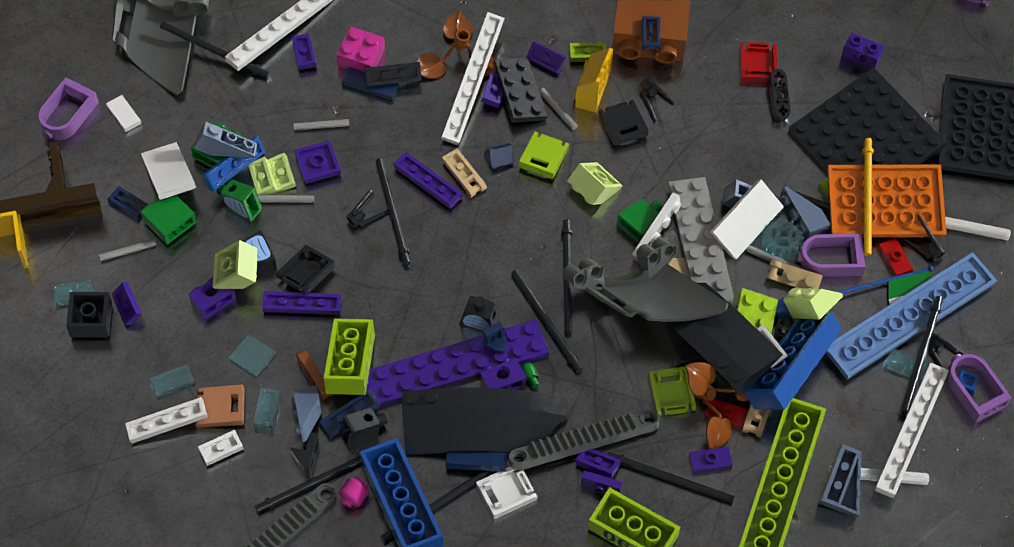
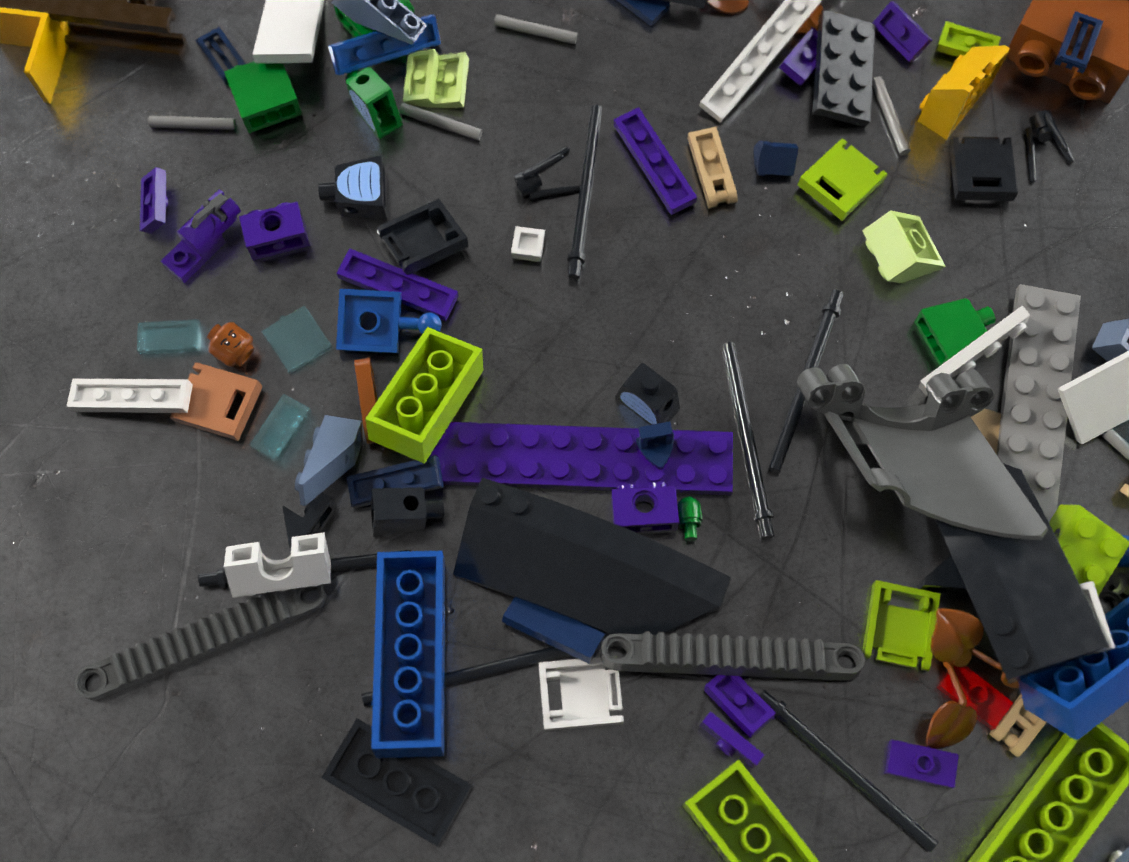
camera: 25 degrees right, 10 degrees up
clear light blue plate [53,279,94,306] -> none
black brick [66,292,112,337] -> none
white plate [198,430,243,466] -> none
yellowish green slope [213,240,257,289] -> none
dark purple plate [294,140,341,184] -> none
dark pink head [339,477,369,508] -> none
none -> dark purple plate [161,189,241,283]
none -> dark orange head [207,322,255,367]
none -> white arch [224,533,331,598]
none -> blue plate [336,289,442,354]
none -> white plate [511,226,545,262]

